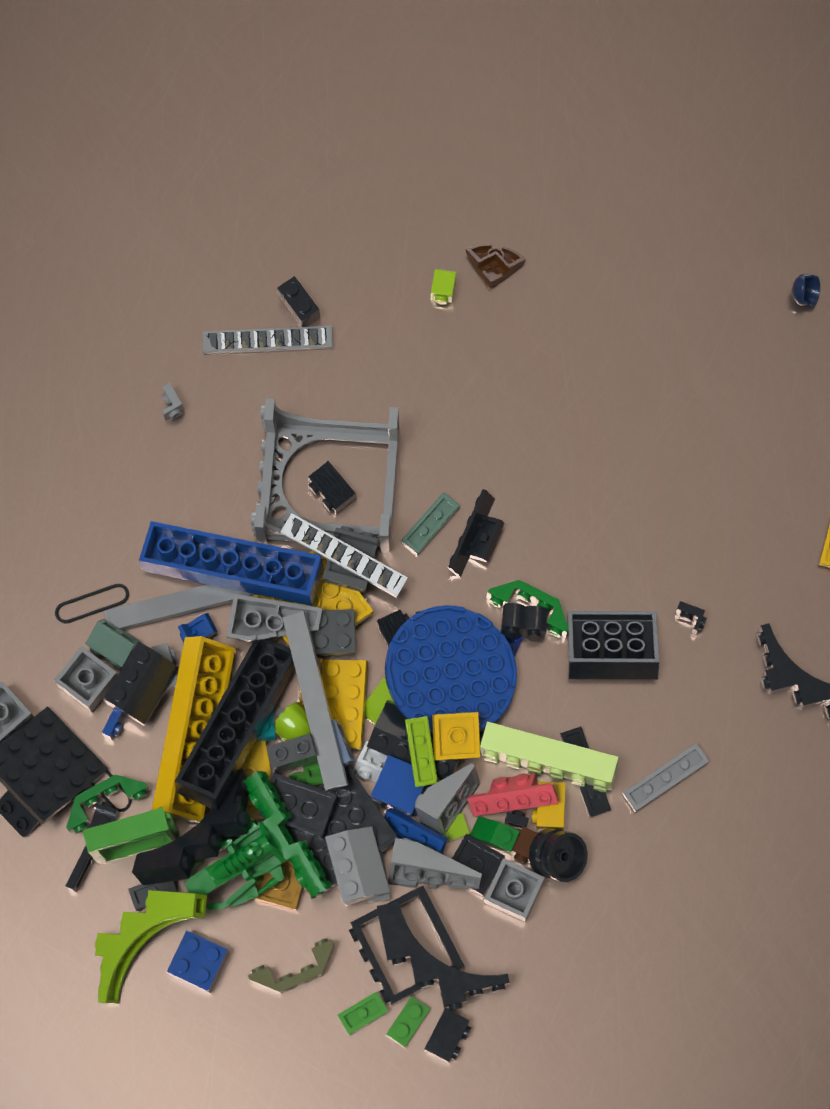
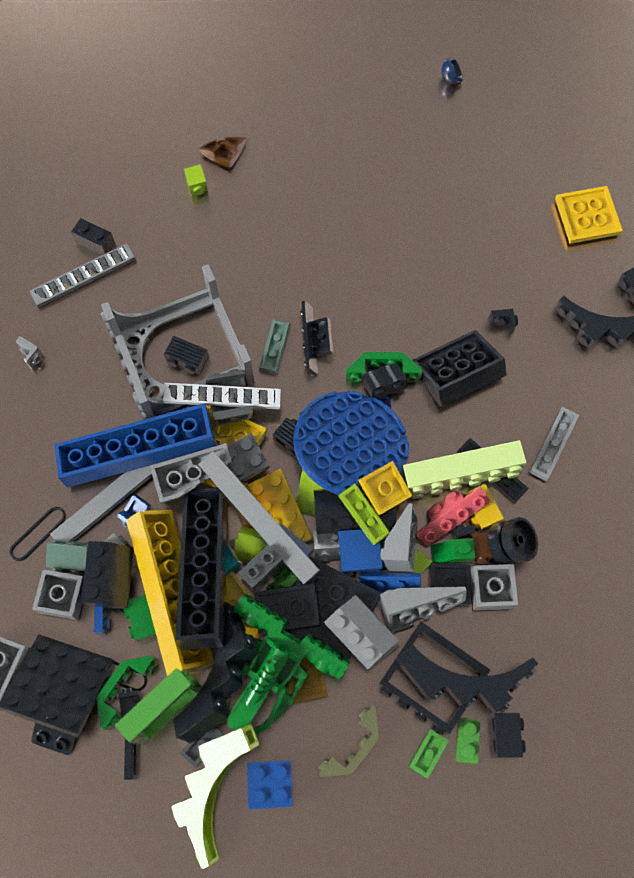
camera: 30 degrees left, 5 degrees down
none -> green brick [123,594,157,643]

